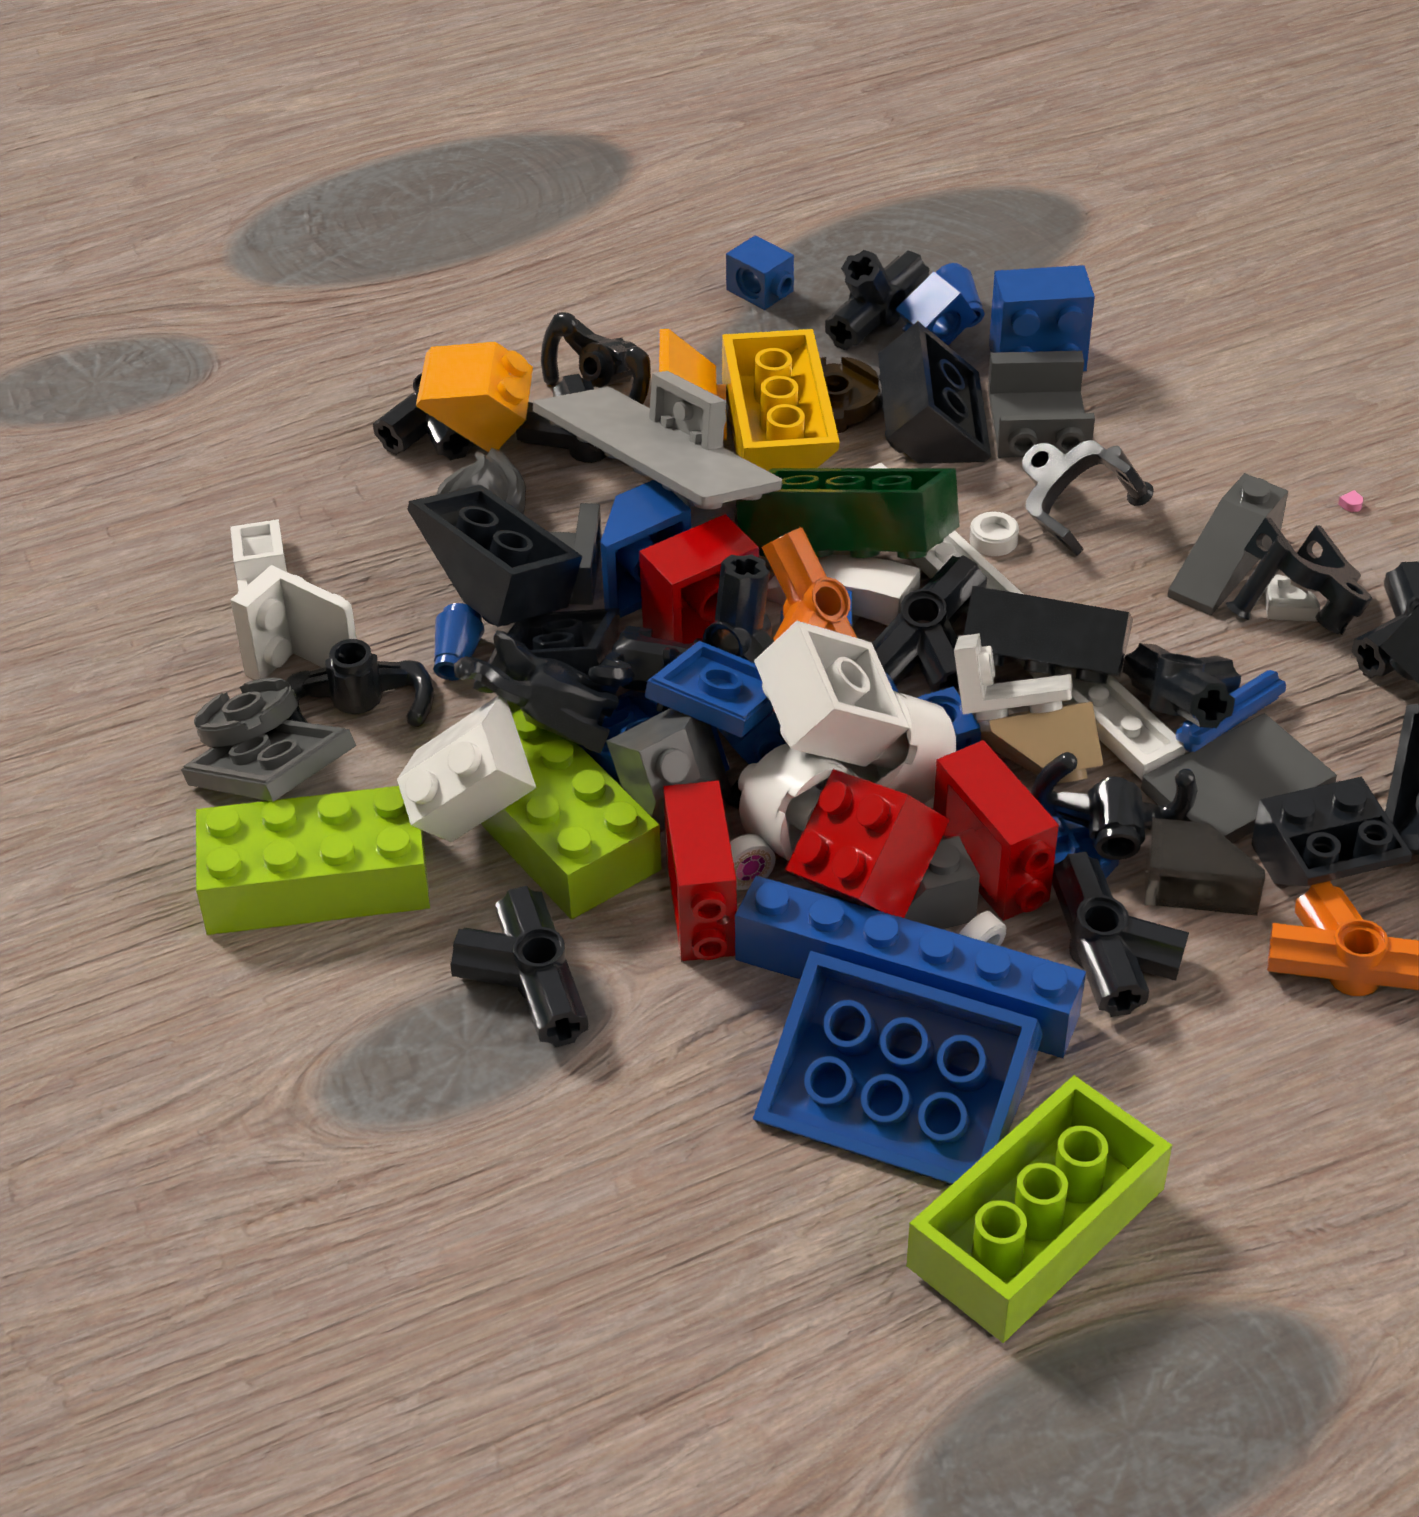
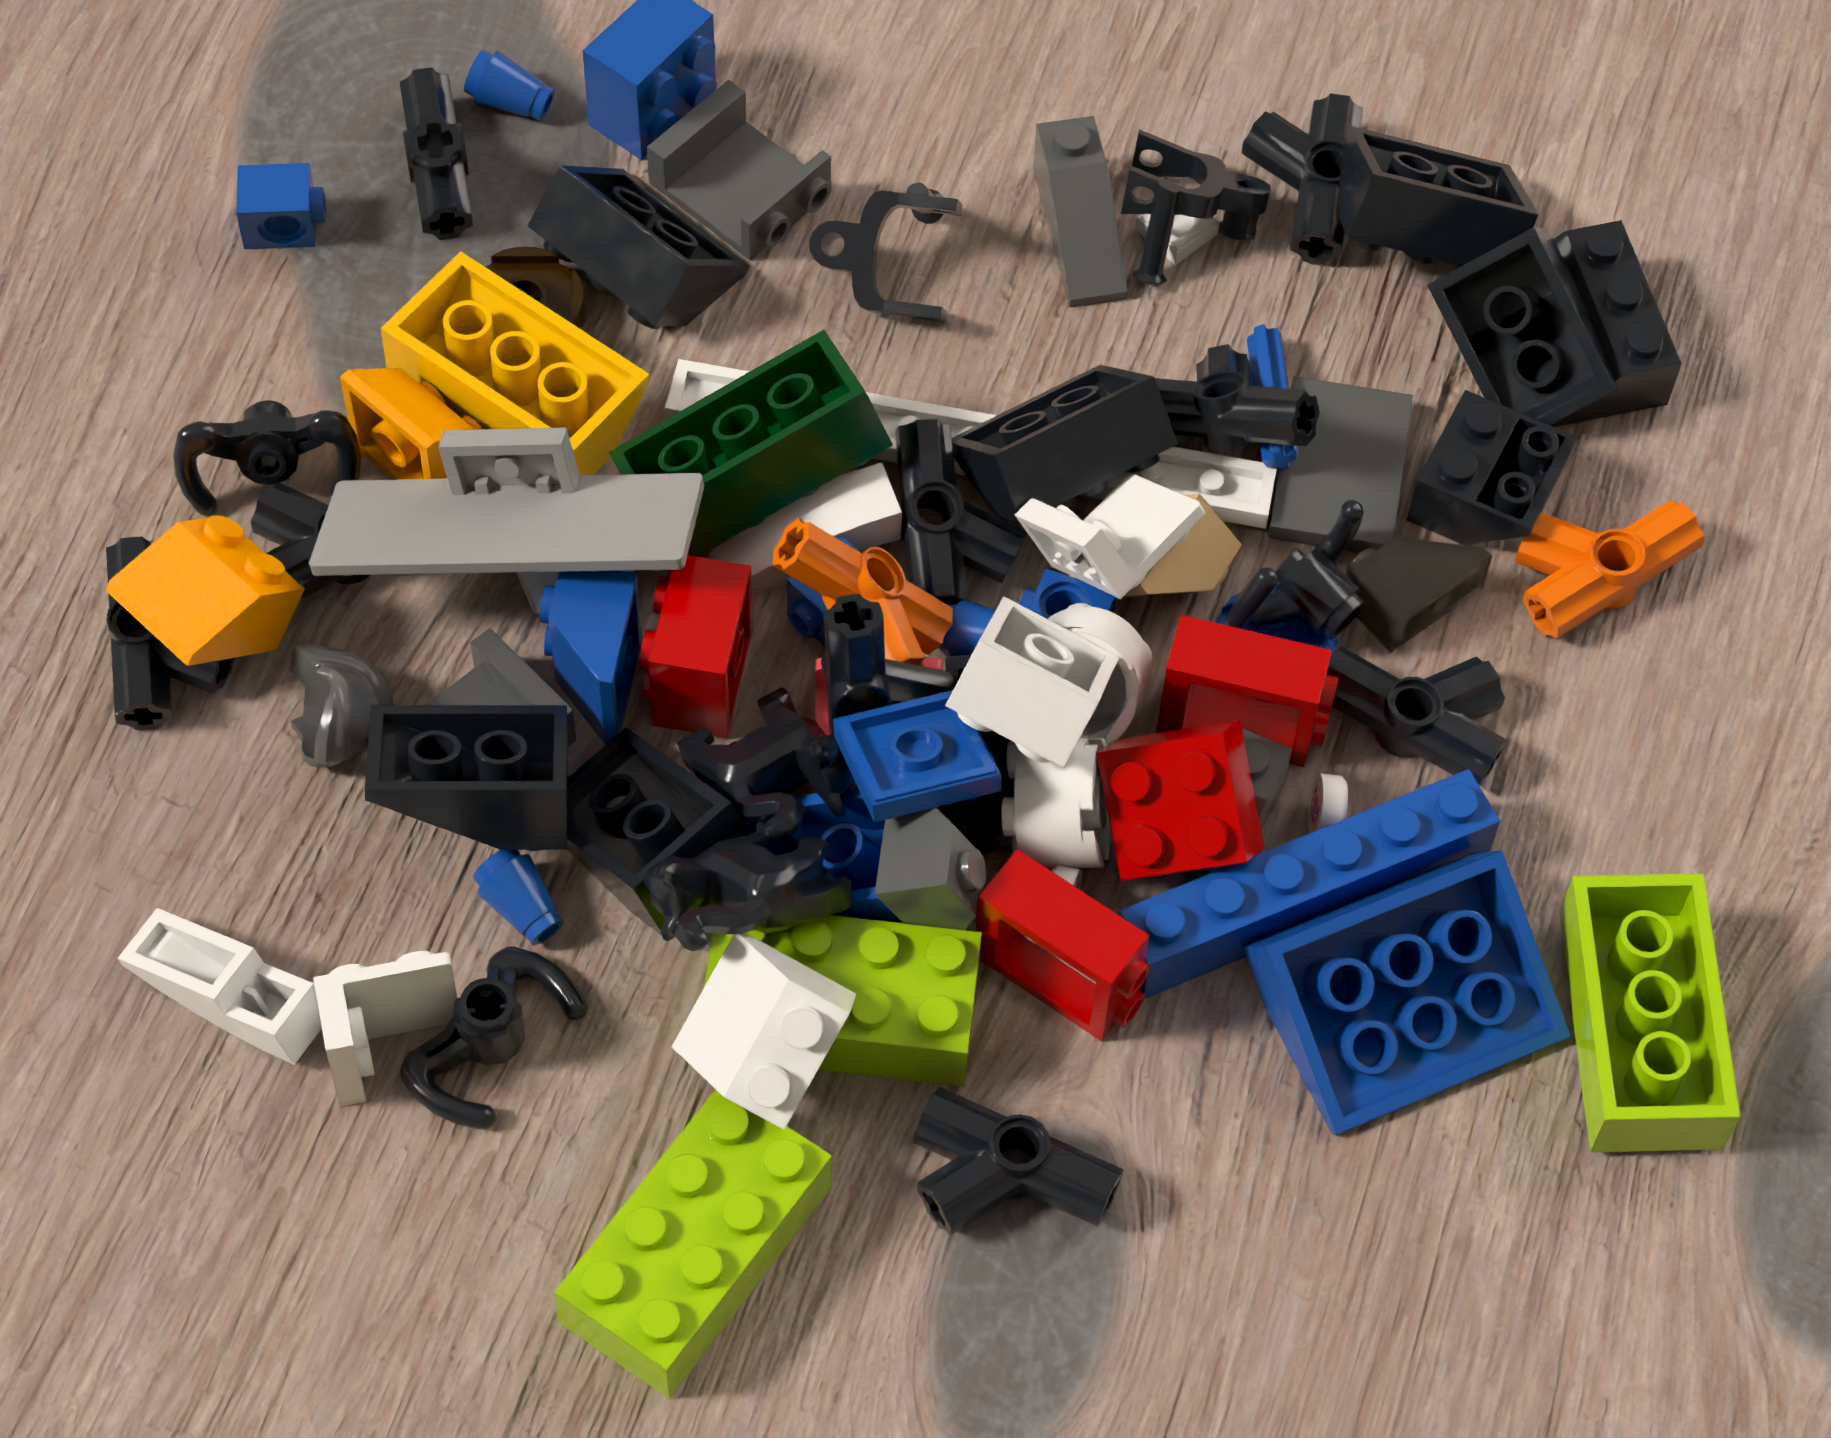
camera: 50 degrees left, 15 degrees up
dark grey tile [181,720,356,801] -> none
dark grey tile [194,678,298,747] -> none
brick [896,271,977,345] -> none
white tile [969,512,1019,556] -> none
bright pink piece [1338,490,1363,512] -> none

